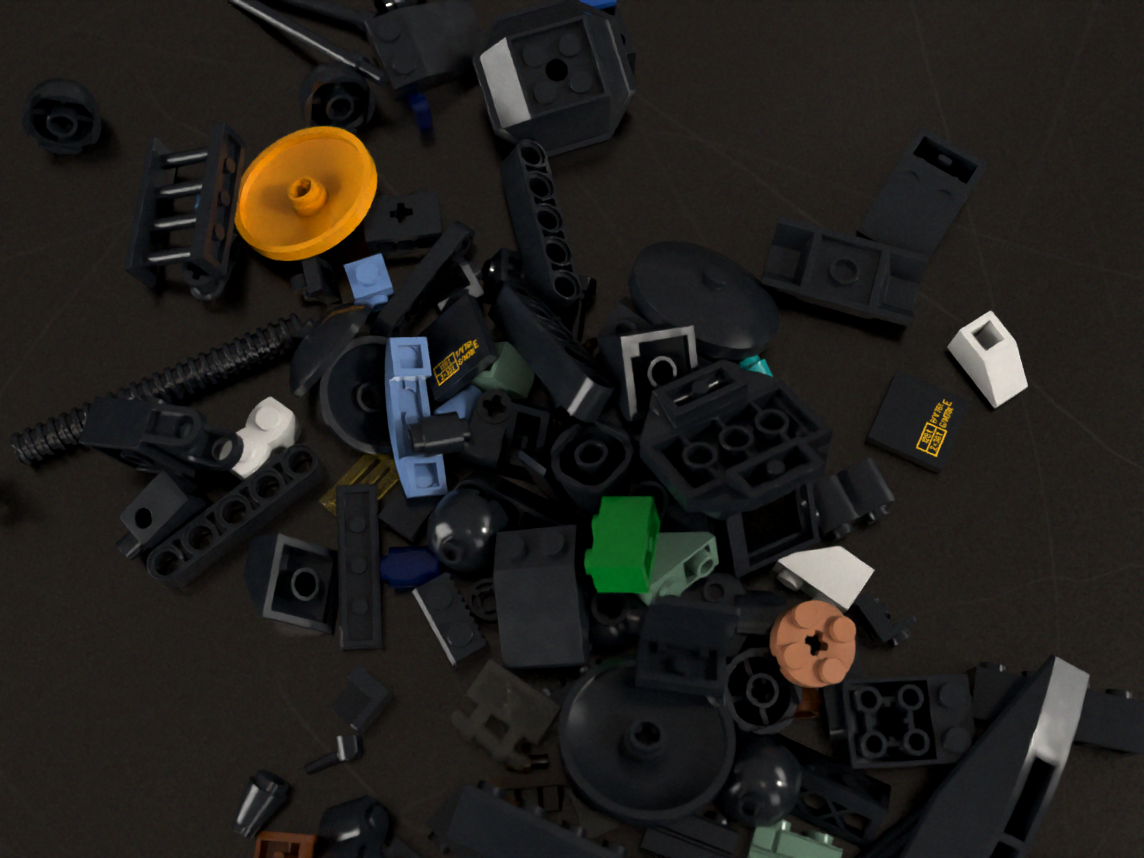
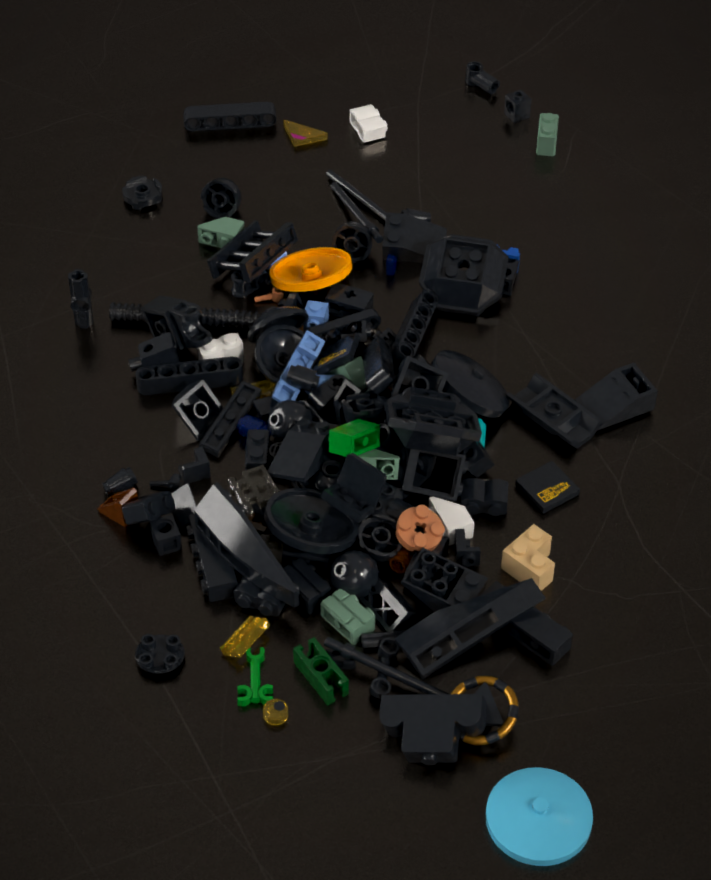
camera: 30 degrees right, 25 degrees down
white slope [947,310,1028,408] -> none
none -> slope [171,483,197,532]
none -> sand green slope [197,217,245,248]
none -> nougat hand [254,287,284,303]
none -> tan brick [501,524,555,591]

